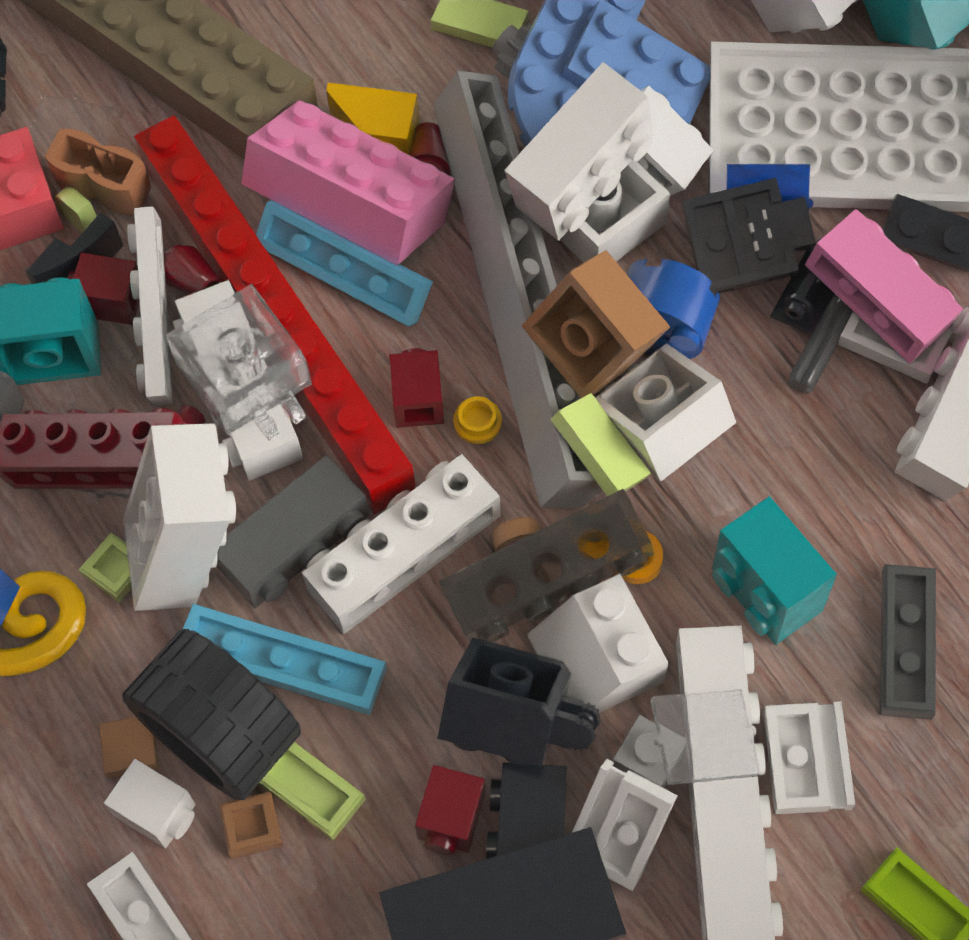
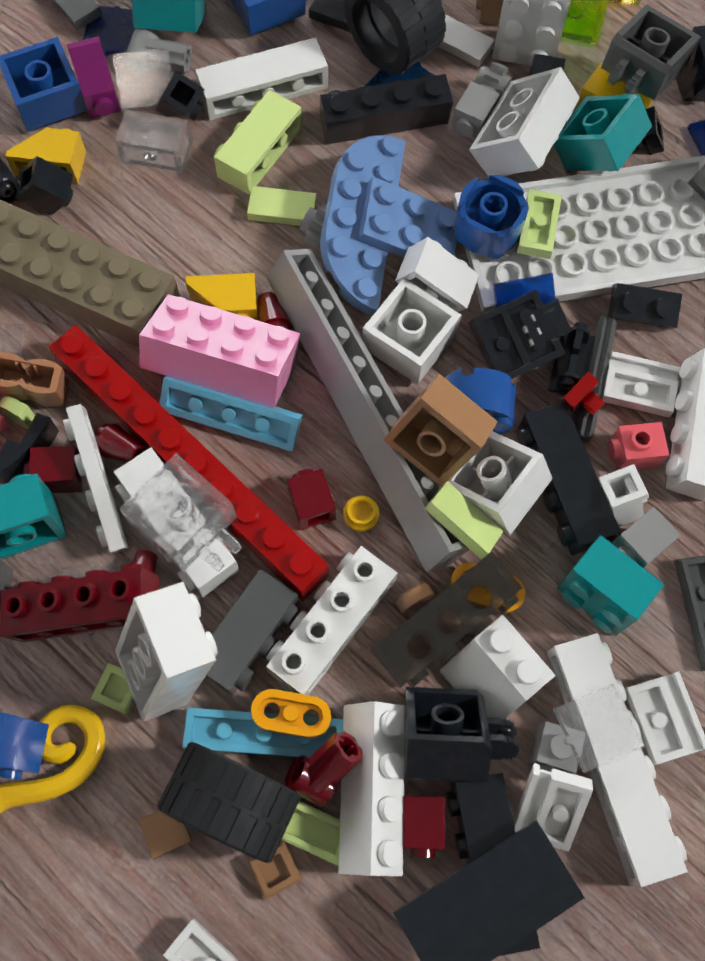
camera: 20 degrees left, 5 degrees up
white brick [104,759,196,849] -> none
white brick [504,62,653,241] -> none
bright pink brick [805,209,963,364] -> none
none -> light orange plate [251,689,331,739]
none -> dark red piece [284,731,363,807]
none -> white brick [338,701,405,876]
none -> blue brick [455,175,529,259]
none -> yellowish green plate [517,189,562,259]
none -> black brick [517,402,621,556]
none -> red tile [562,371,605,416]
none -> white brick [599,464,649,527]
none -> coral brick [608,422,669,470]
none -> light grey brick [612,507,681,568]

